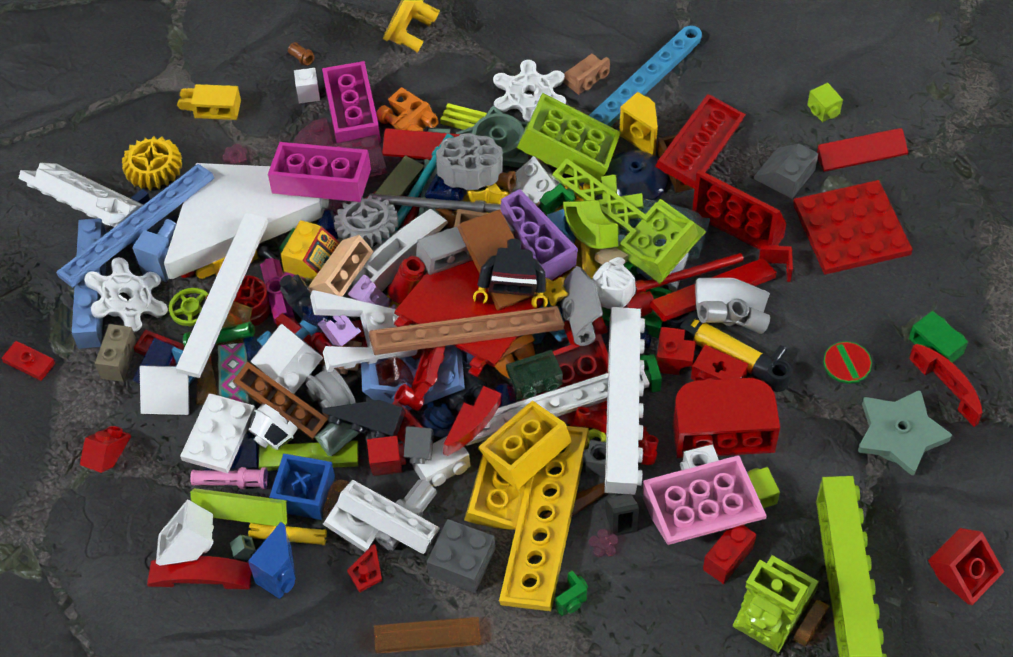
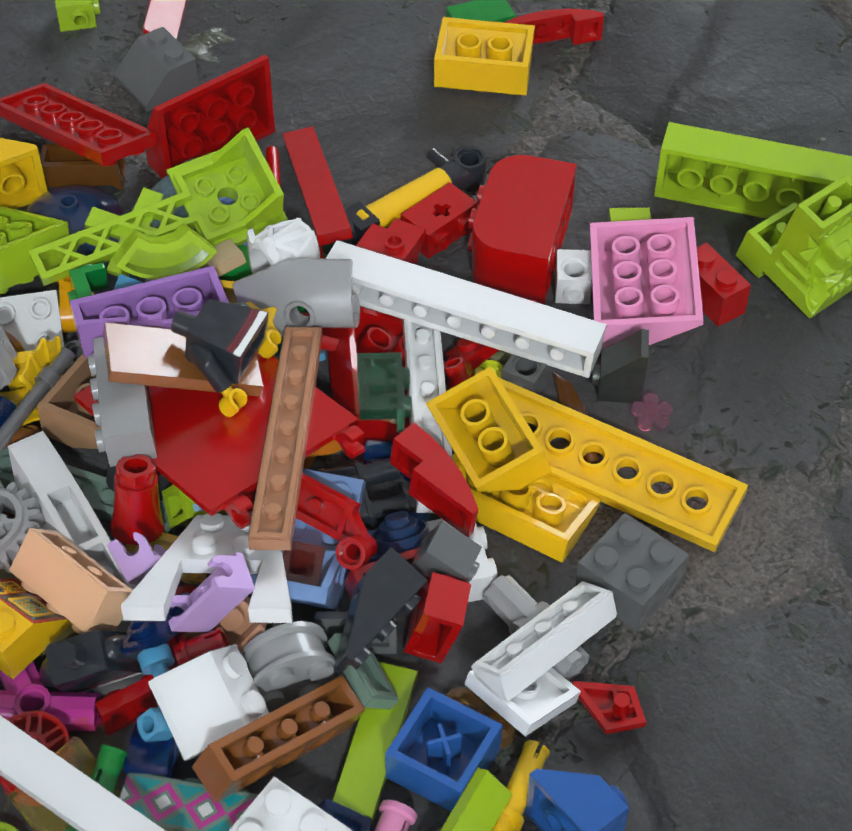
camera: 75 degrees left, 5 degrees down
white cone [248,403,298,450] -> none
clear orange tile [374,617,481,653] -> none
green bracket [556,571,588,617] -> none
light grey panel [695,278,770,334] -> none
red bracket [758,245,793,282] -> none
red plate [793,180,913,275] -> none
red piece [823,341,872,384] -> none
sand green plate [858,391,952,475] -> none
red slope [928,528,1004,605] -> none
none -> yellow slope [434,17,535,96]

